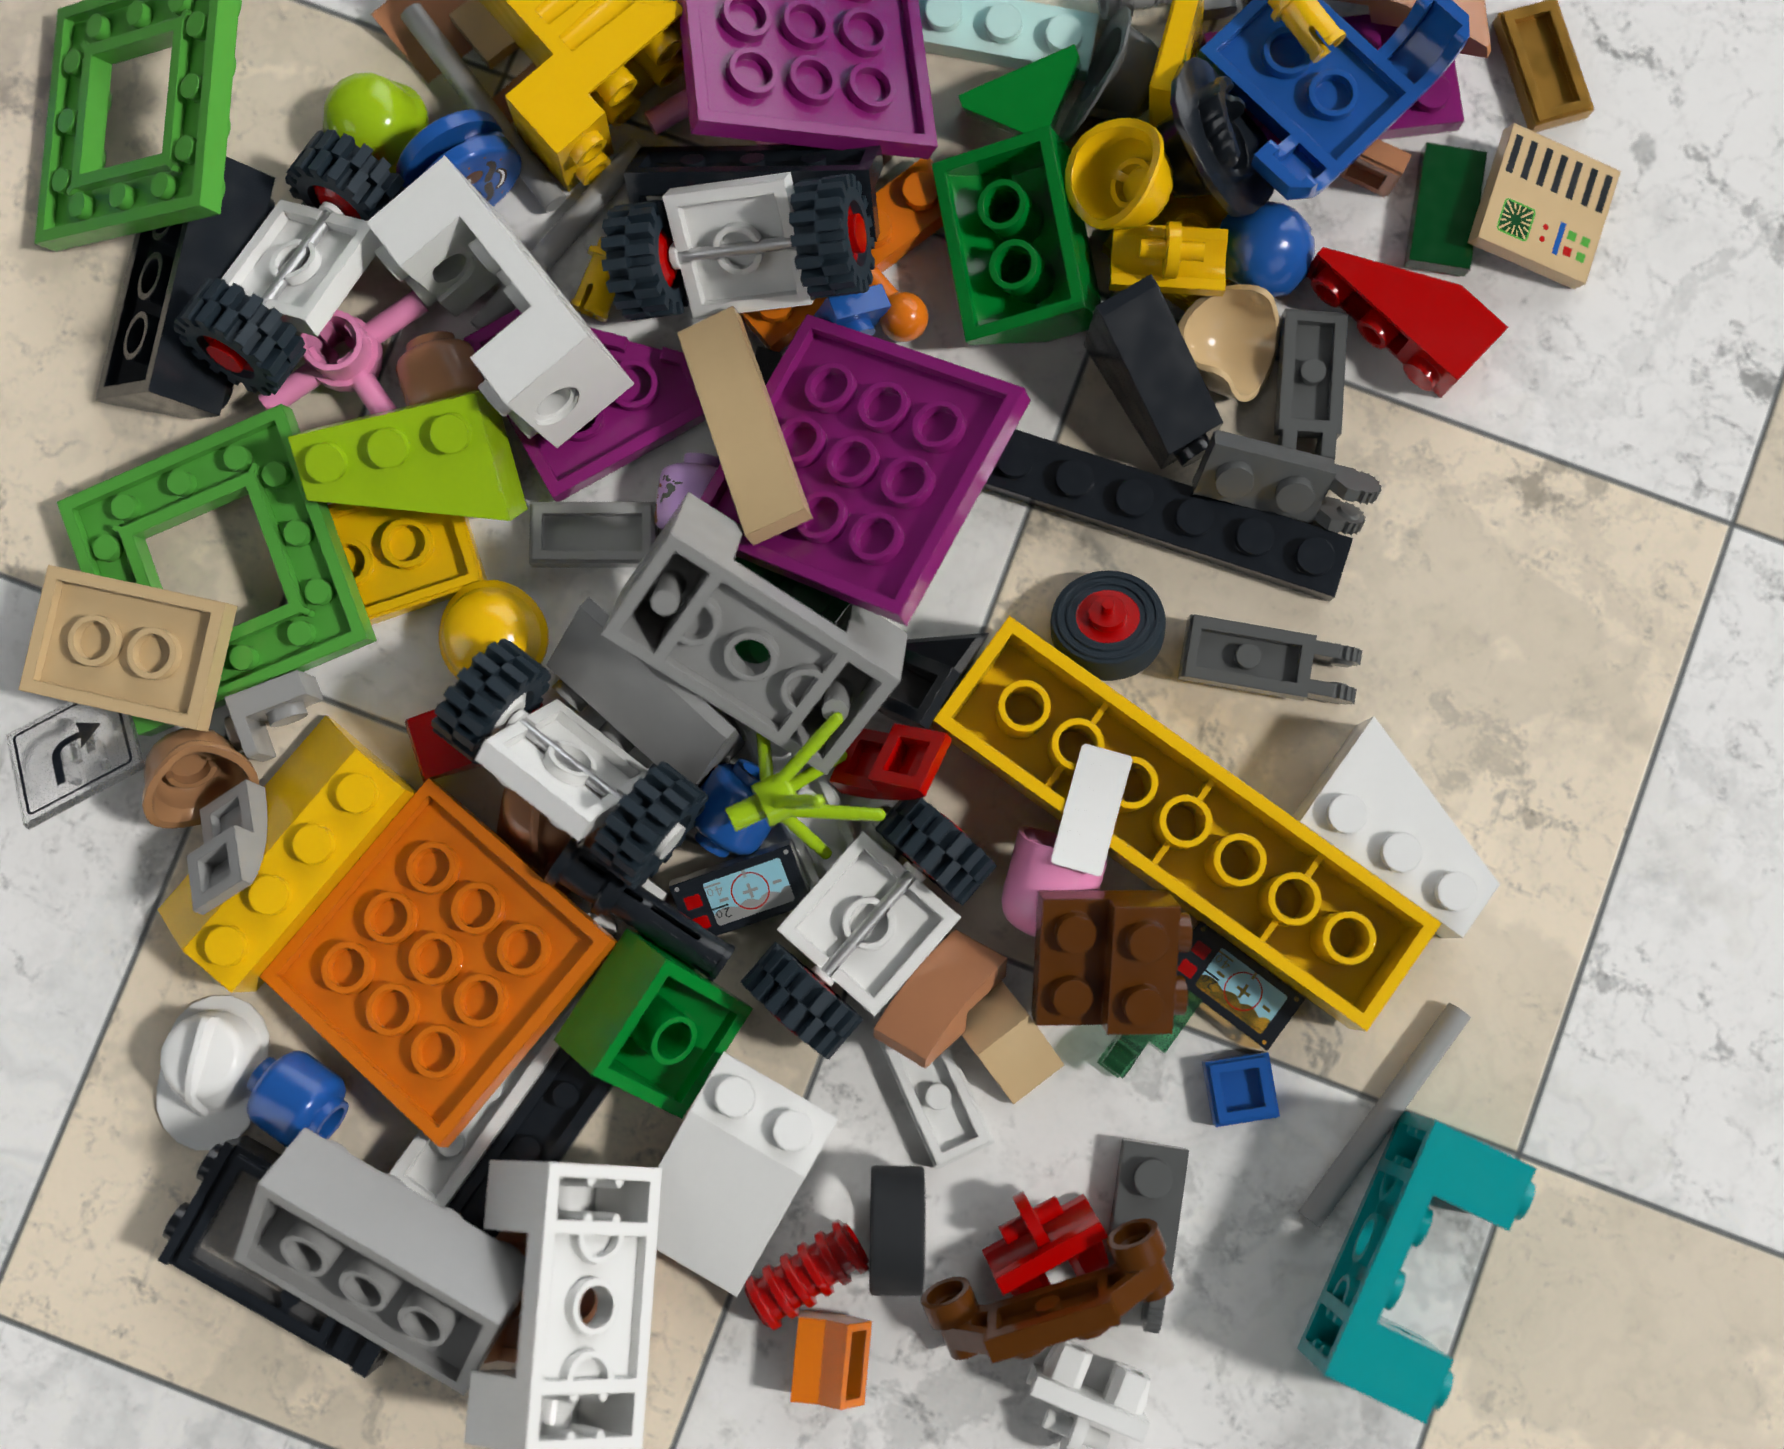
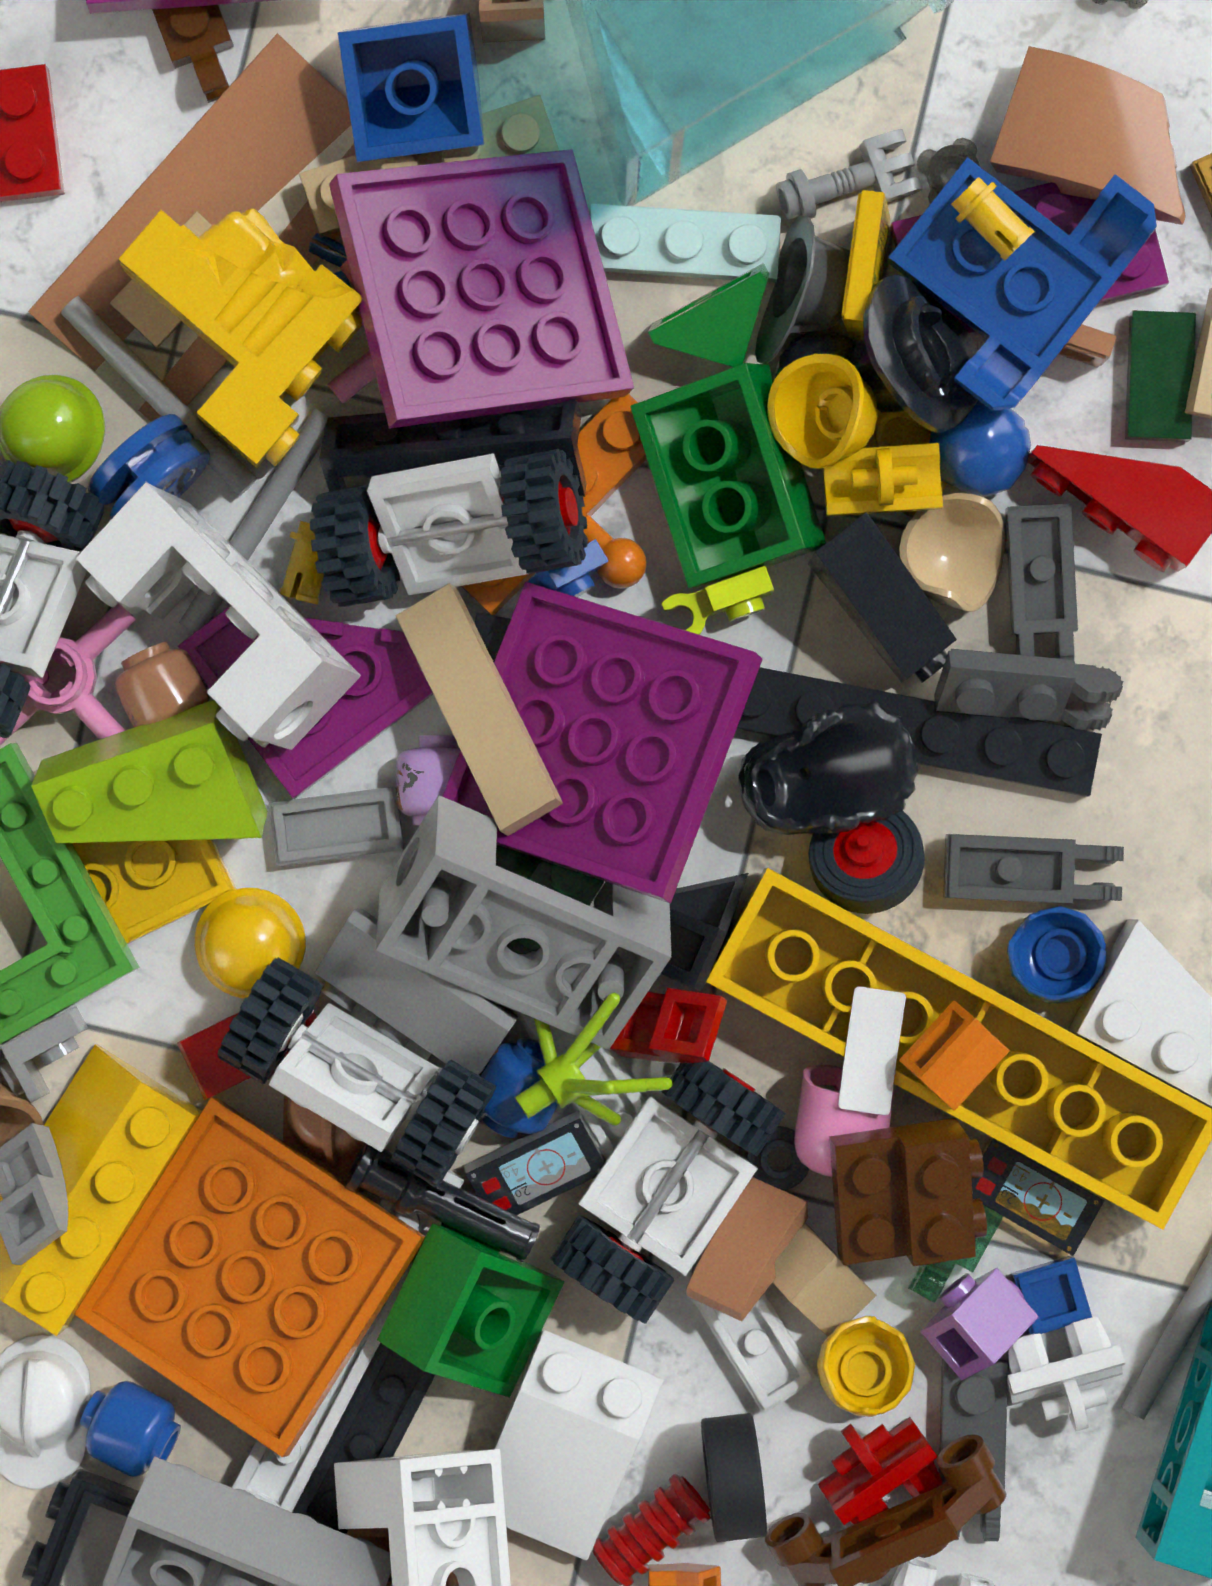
camera: 15 degrees left, 5 degrees up
none -> neon yellow plate [662,566,774,635]
none -> black piece [738,701,919,835]
none -> black plate [747,1126,809,1190]
none -> yellow hair [817,1316,915,1417]
none -> orange piece [899,1001,1010,1111]
none -> brick [920,1268,1039,1380]
none -> blue hair [1007,906,1108,1004]
none -> white hips [1007,1317,1125,1431]

